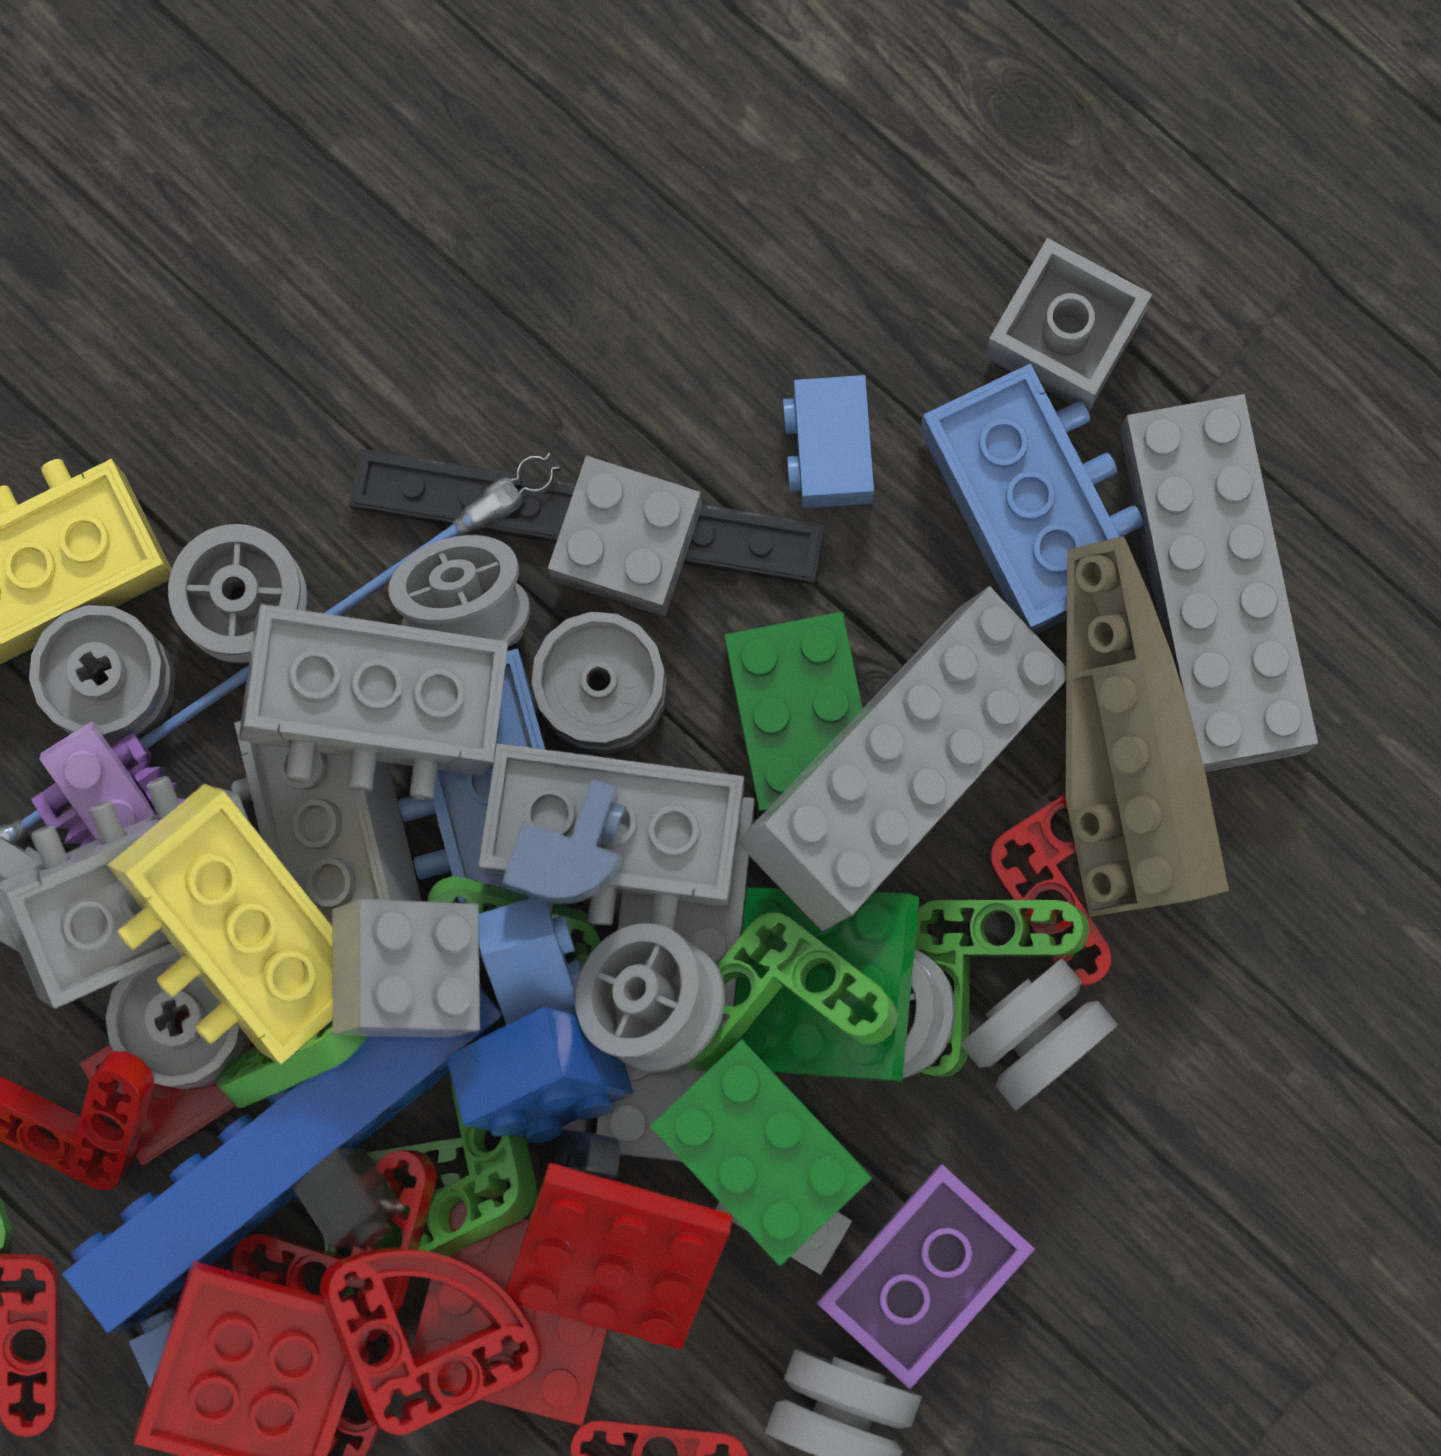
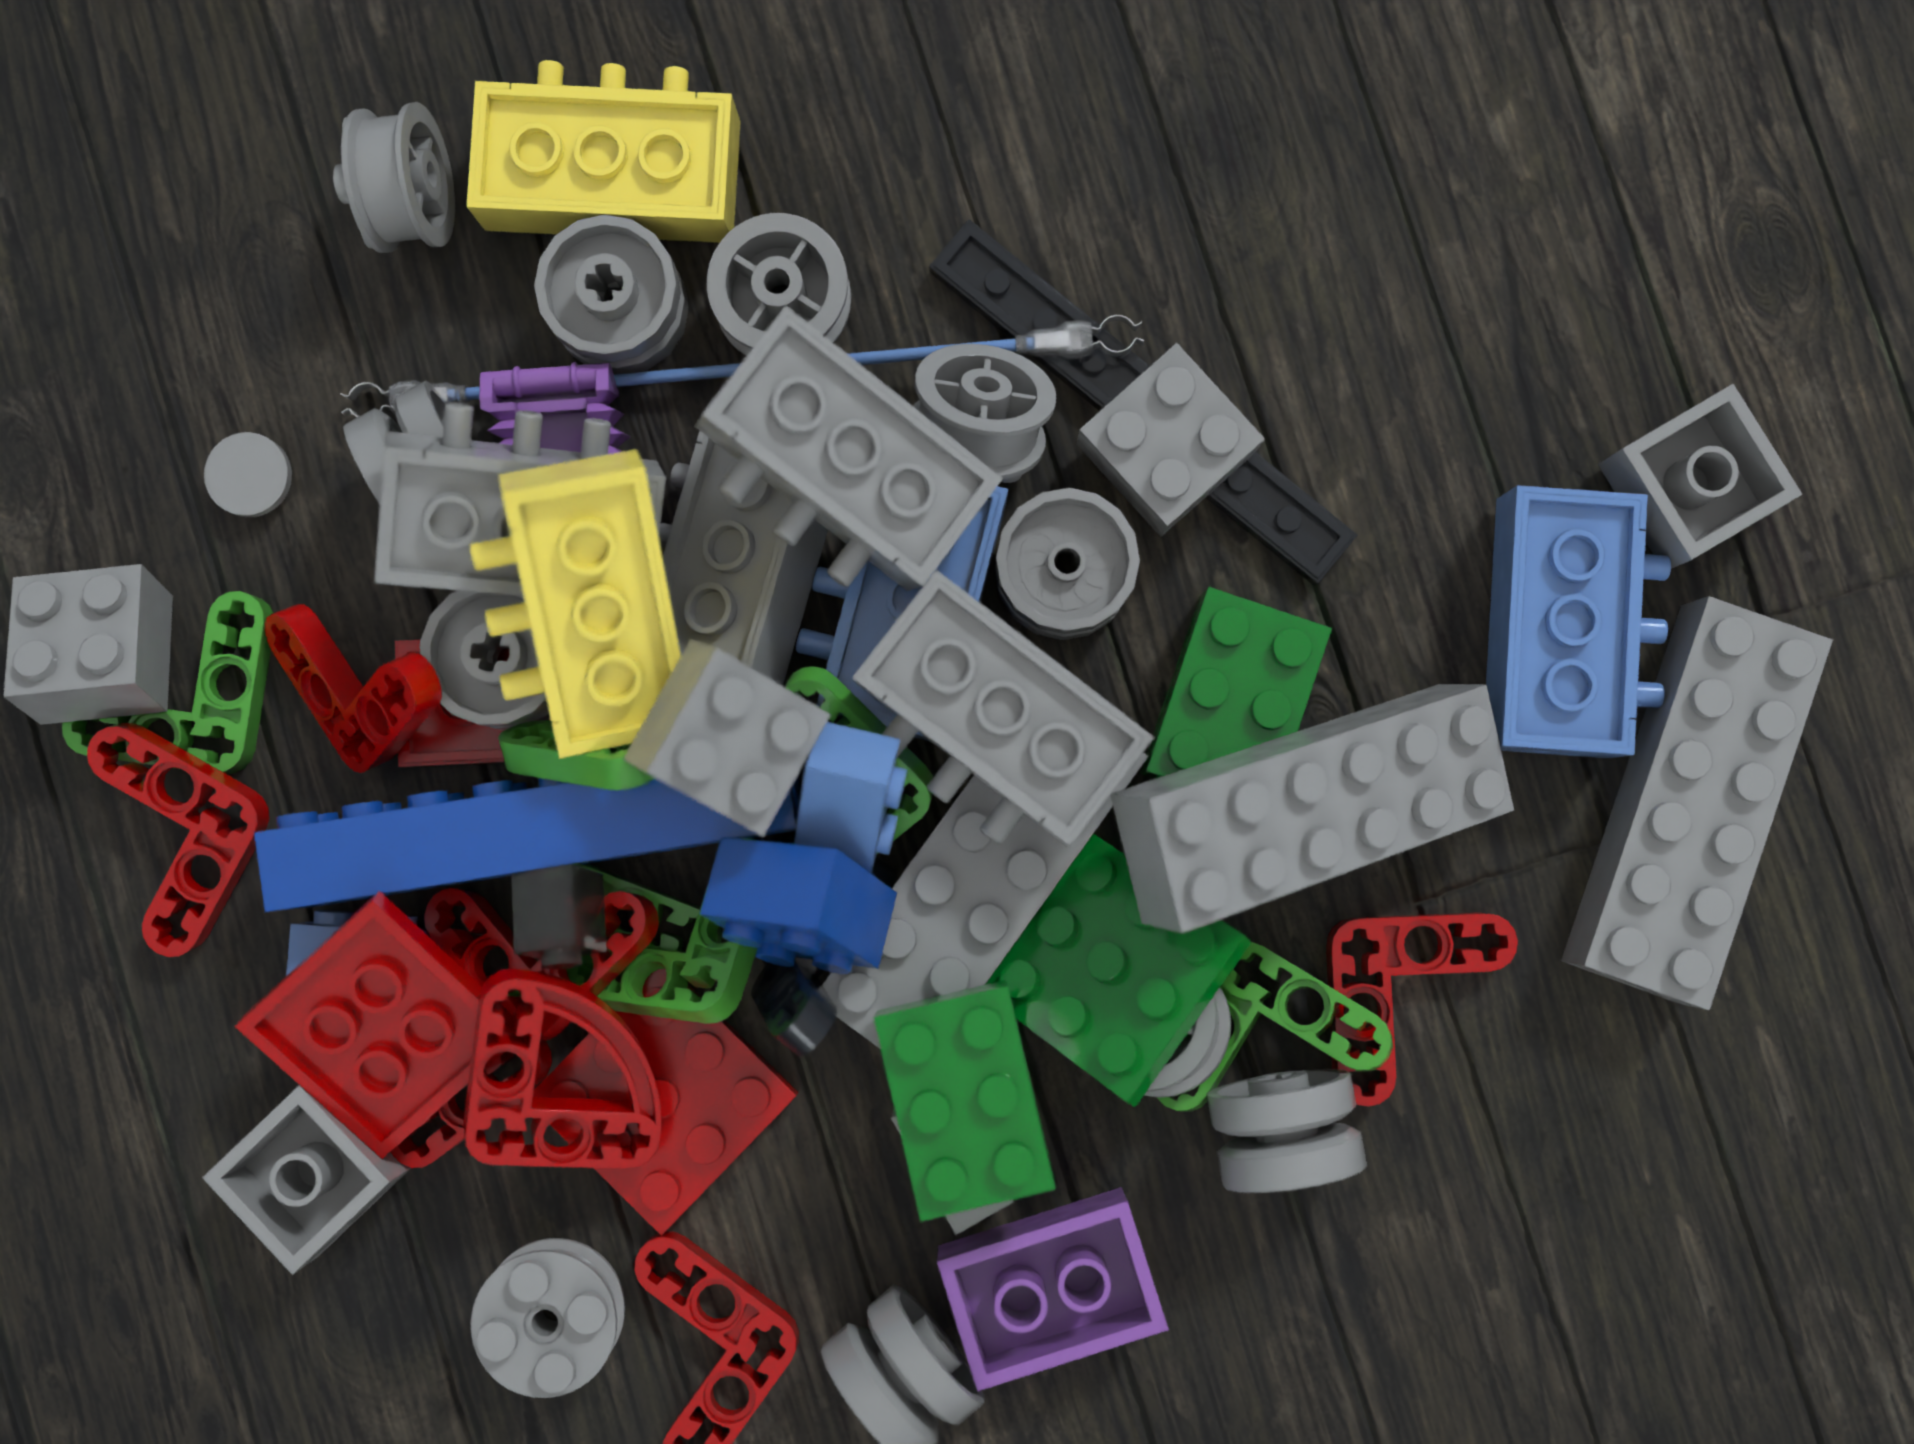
camera: 30 degrees right, 5 degrees up
lavender plate [40,721,157,840] -> none
sand blue brick [502,778,626,904] -> none
red plate [505,1163,732,1349] -> none
light grey wheel [575,923,725,1073] -> none
bright green beam [684,913,898,1071] -> none
medium blue brick [783,375,874,509] -> none
dark tan wedge [1066,536,1229,917] -> none

